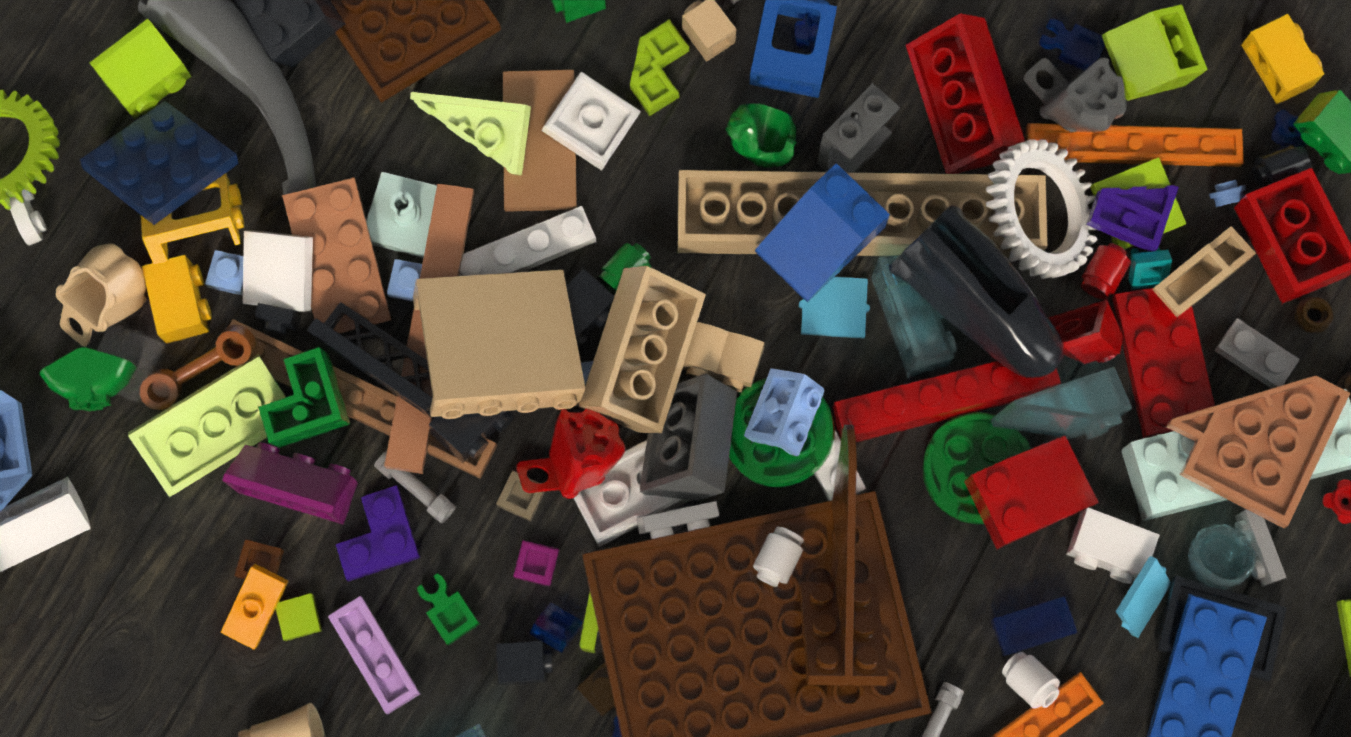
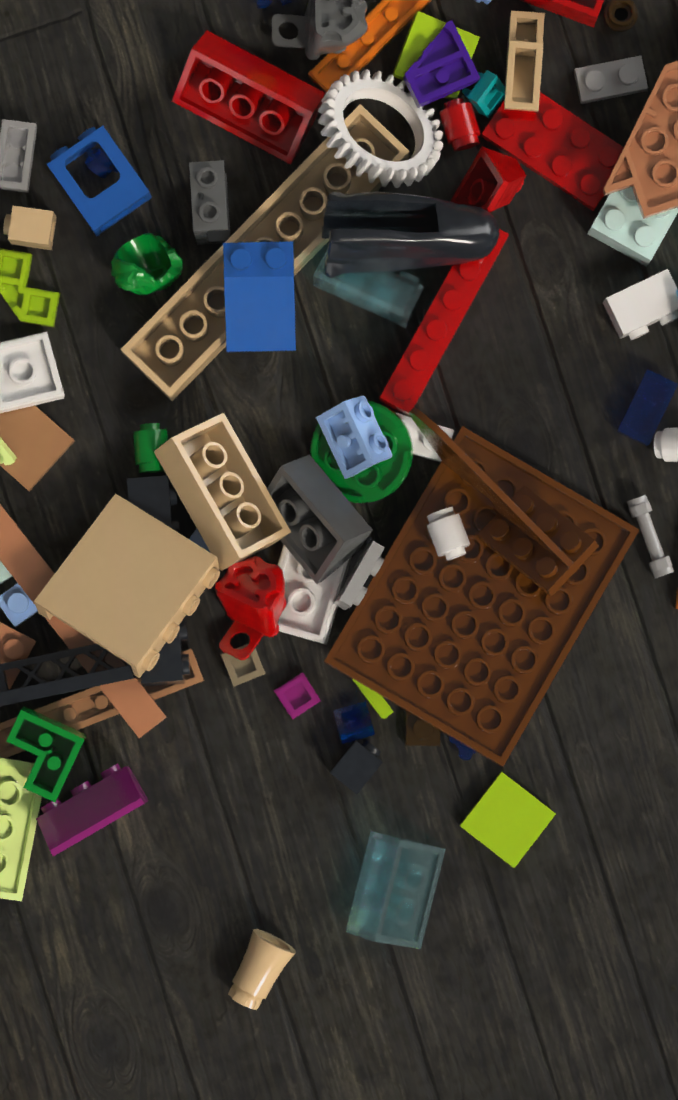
camera: 50 degrees left, 10 degrees up
light orange plate [220,564,289,650] -> none
reddish brown plate [234,540,284,580] -> none
lime tile [276,593,322,641] -> none
lavender plate [328,596,420,714] -> none
dark purple plate [336,485,420,582] -> none
light grey bar [374,450,456,524] -> none
green plate [417,574,480,646] -> none
white plate [459,206,596,276] -> none
tan brick [682,322,764,392] -> none
medium azure piece [799,277,870,339] -> none
green tile [922,412,1031,524] -> none
red slope [964,436,1099,549] -> none
clear light blue slope [991,367,1132,439] -> none

